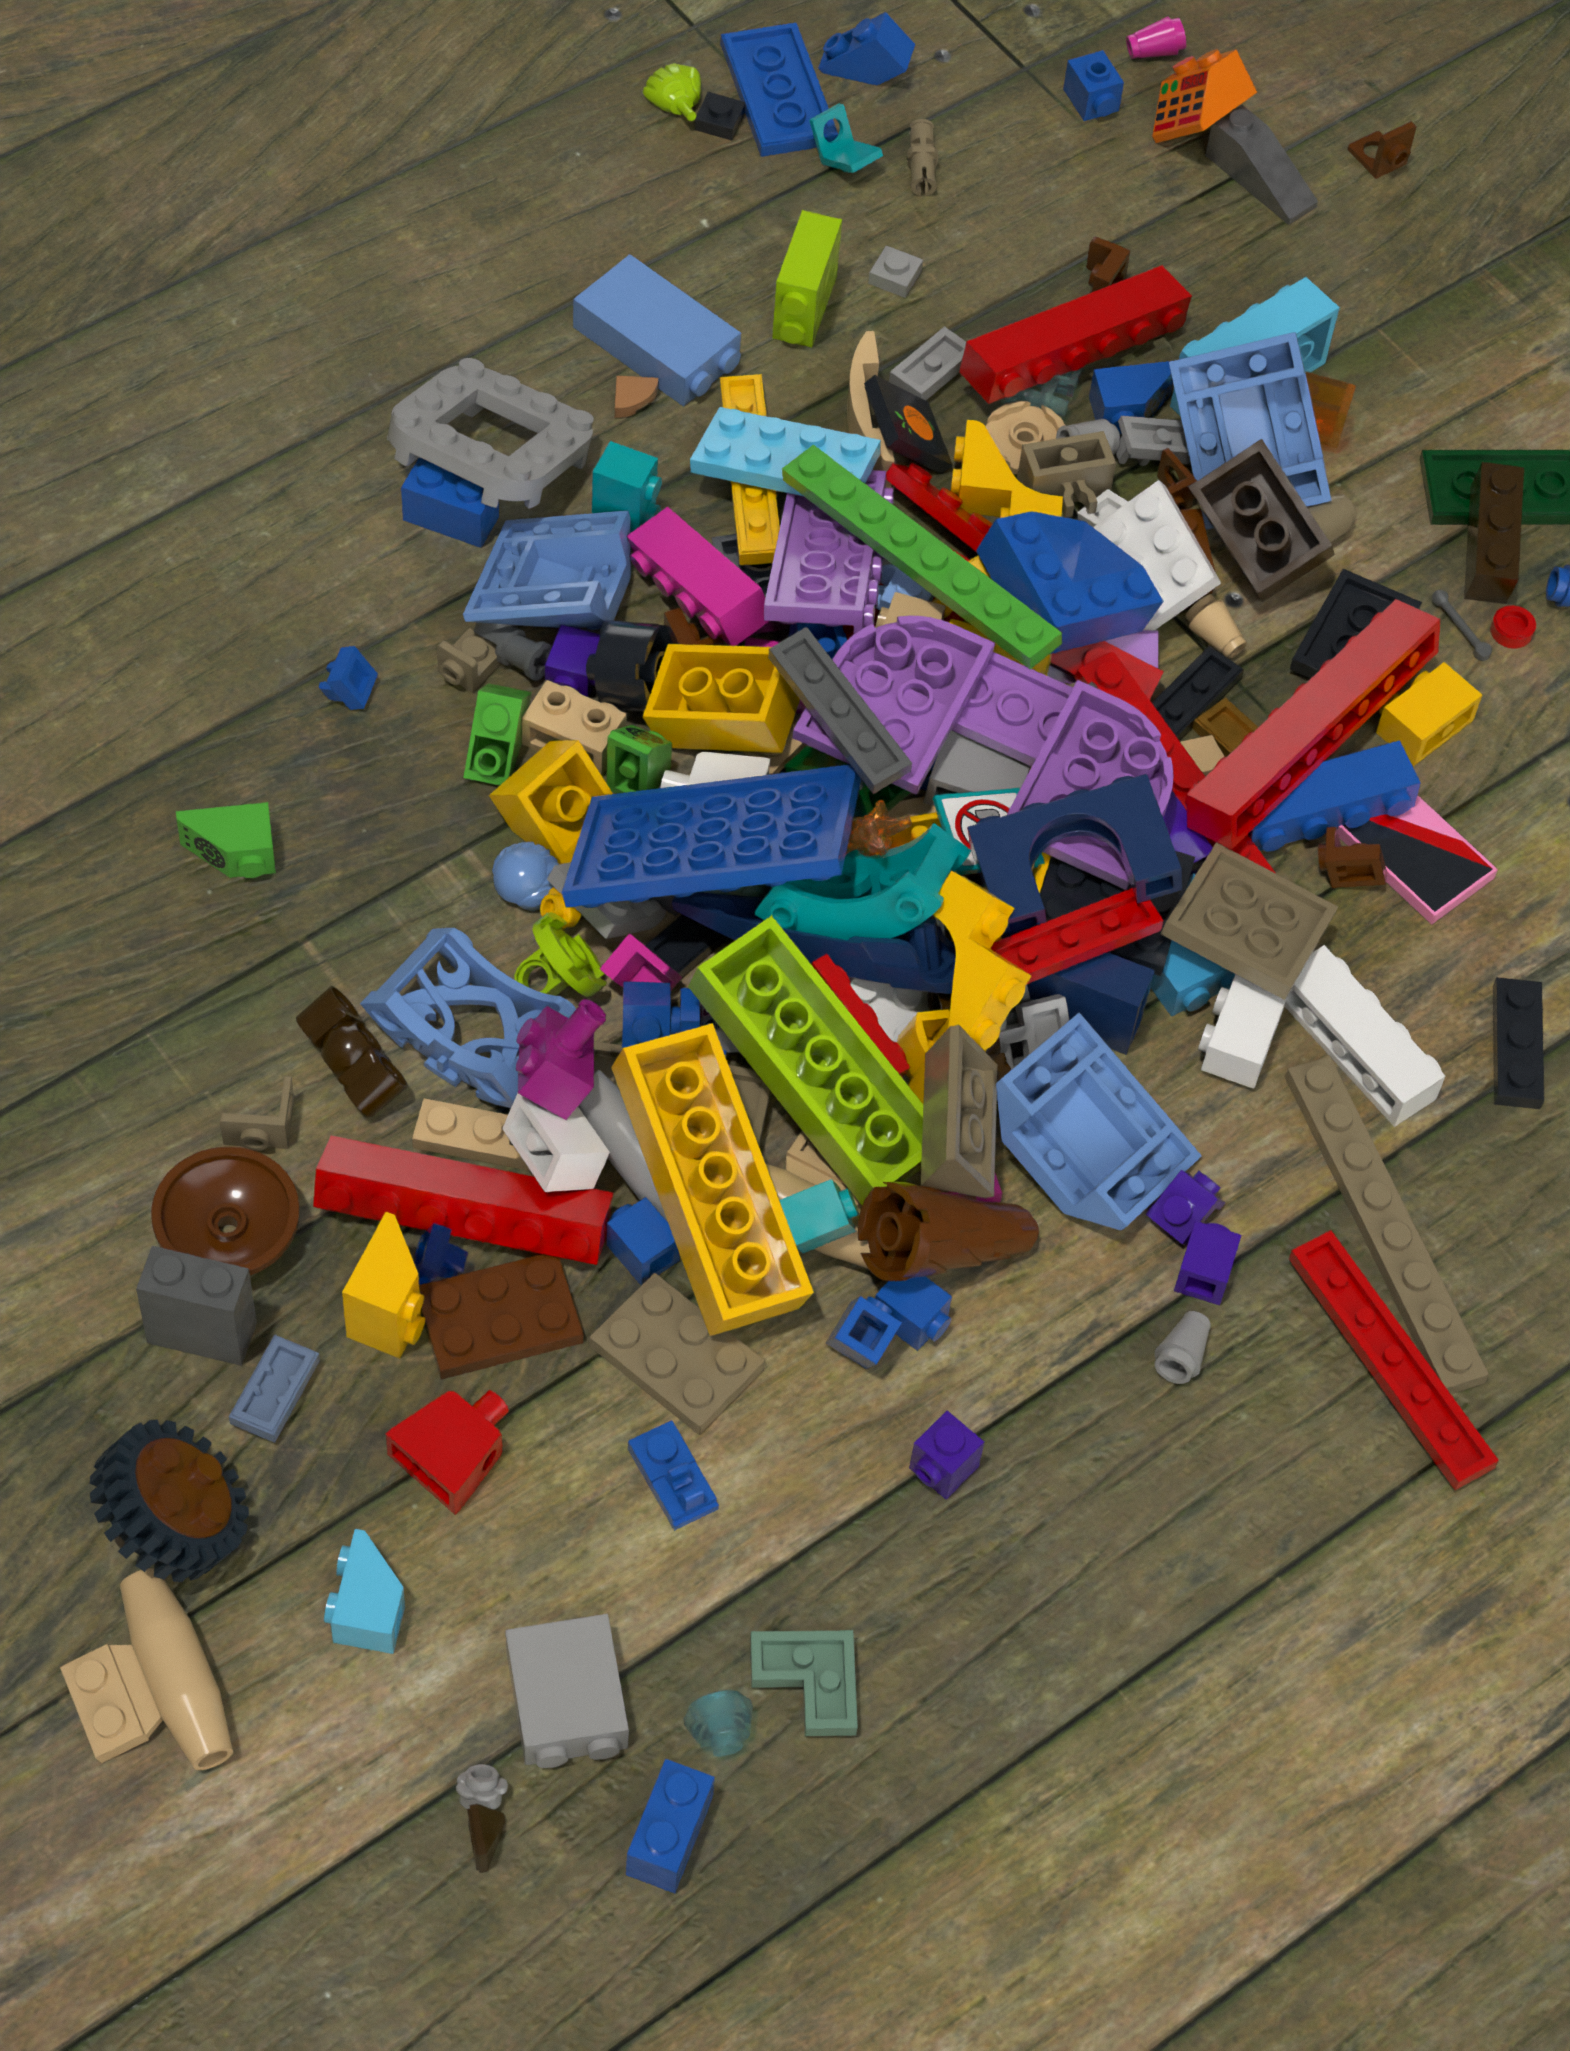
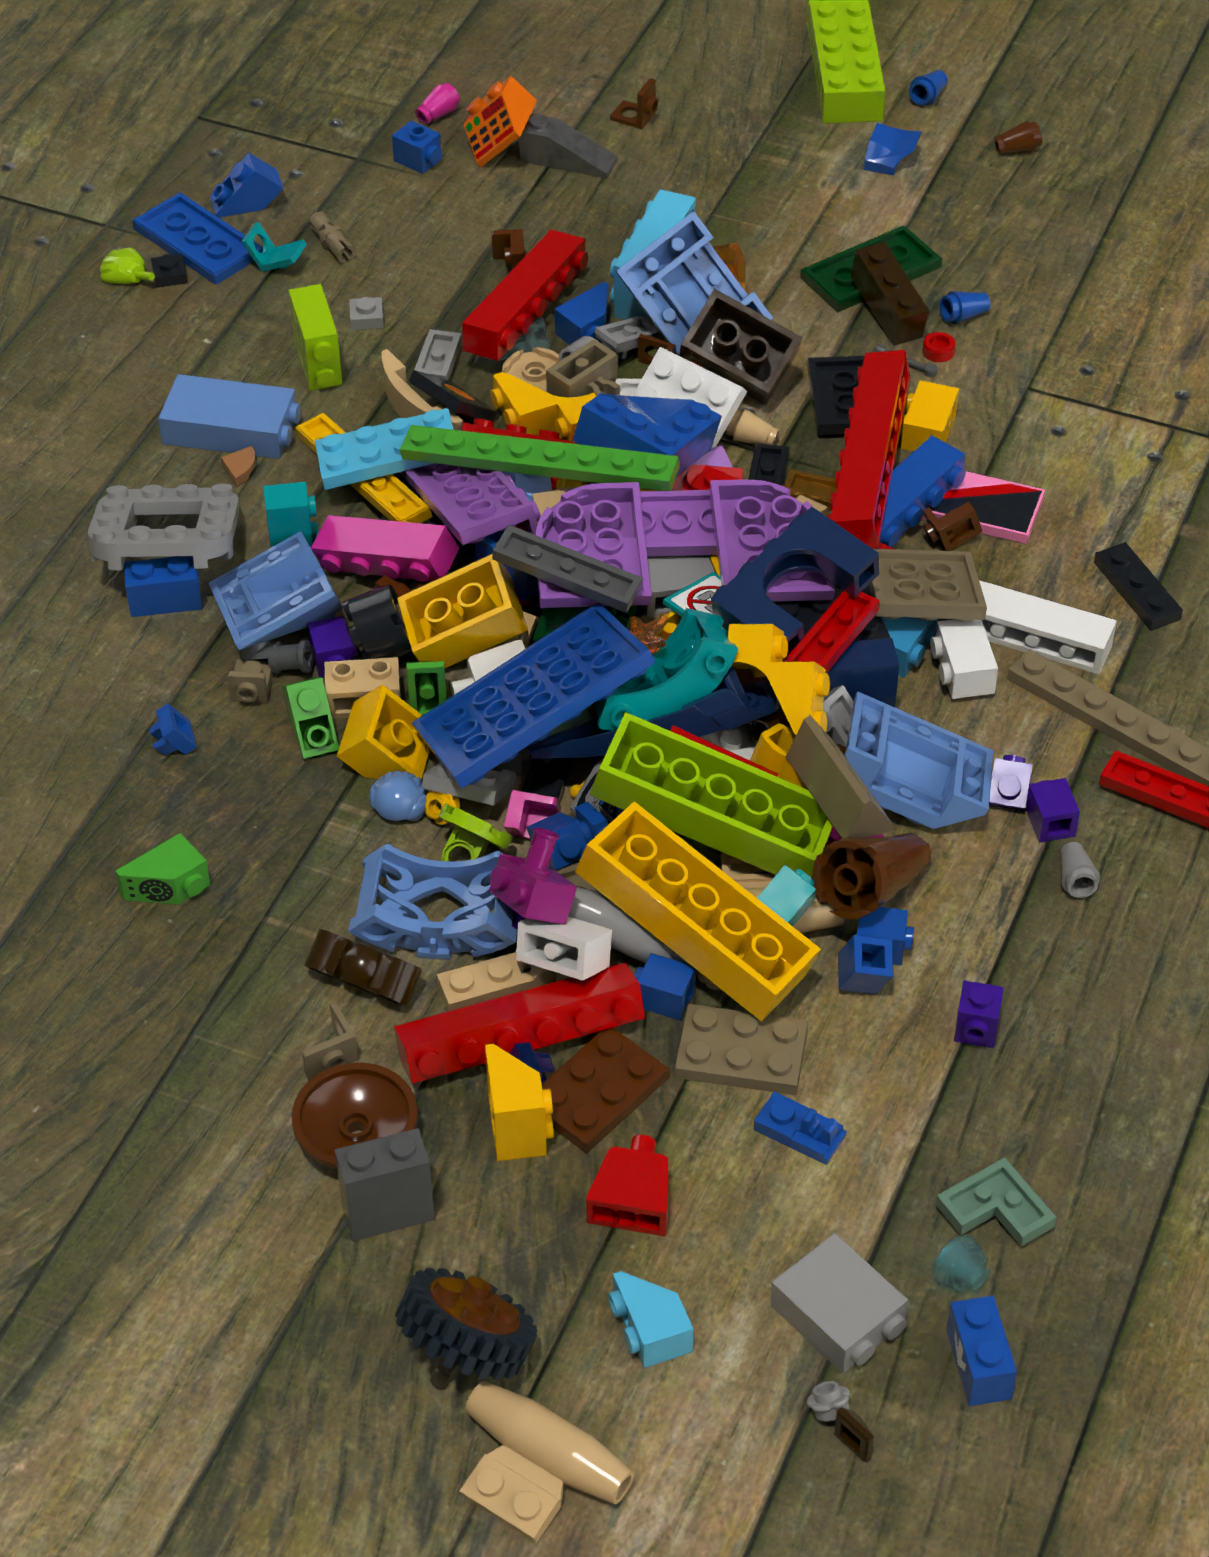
camera: 25 degrees left, 10 degrees down
sand blue plate [229,1335,320,1443] -> none

